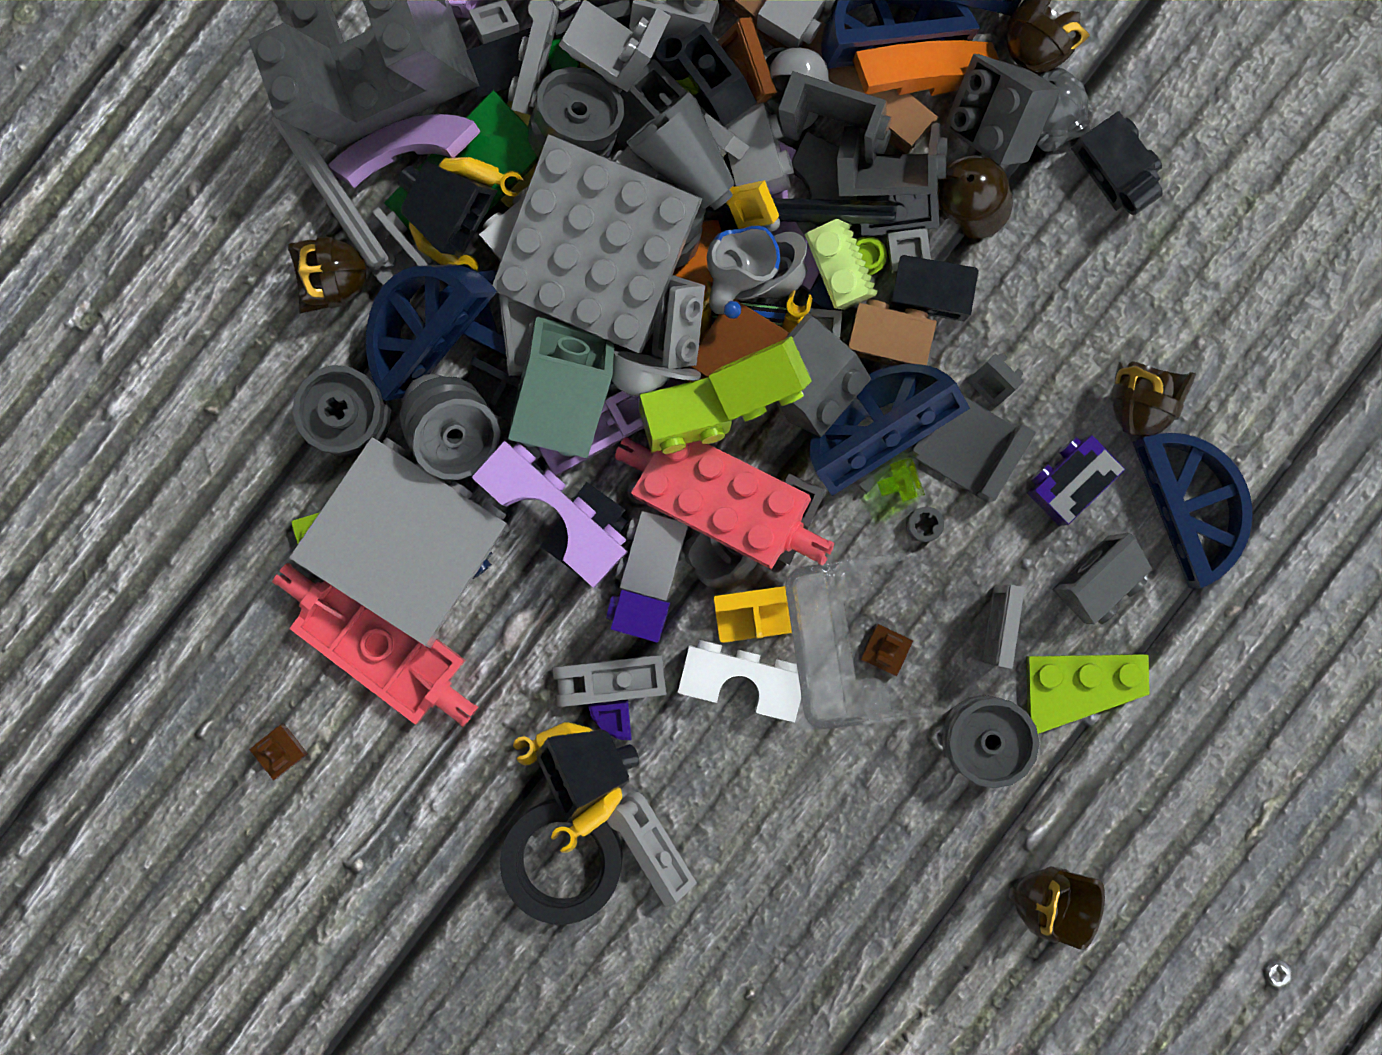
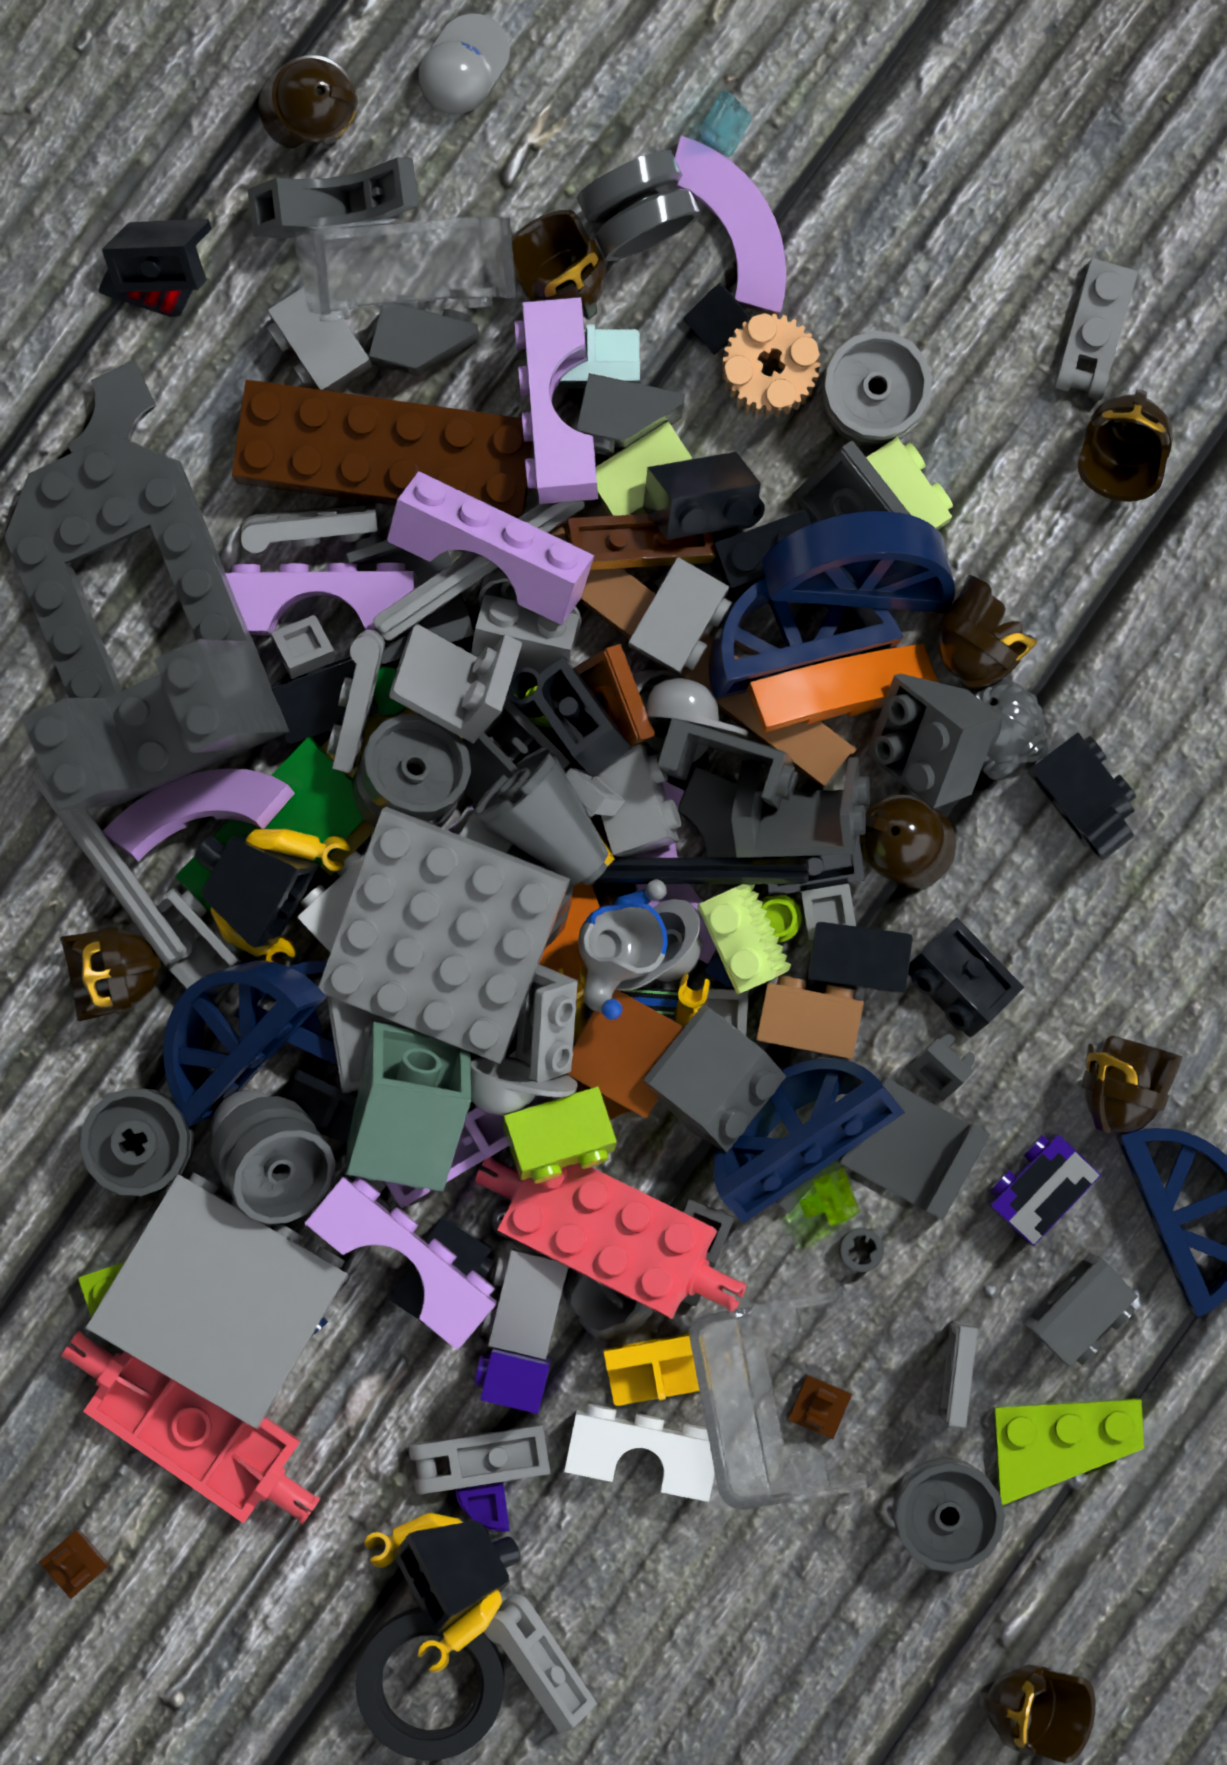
camera: 10 degrees left, 0 degrees up
lime brick [709,336,812,422] -> none
yellow plate [727,180,779,229] -> none
none -> black bracket [908,917,1024,1037]

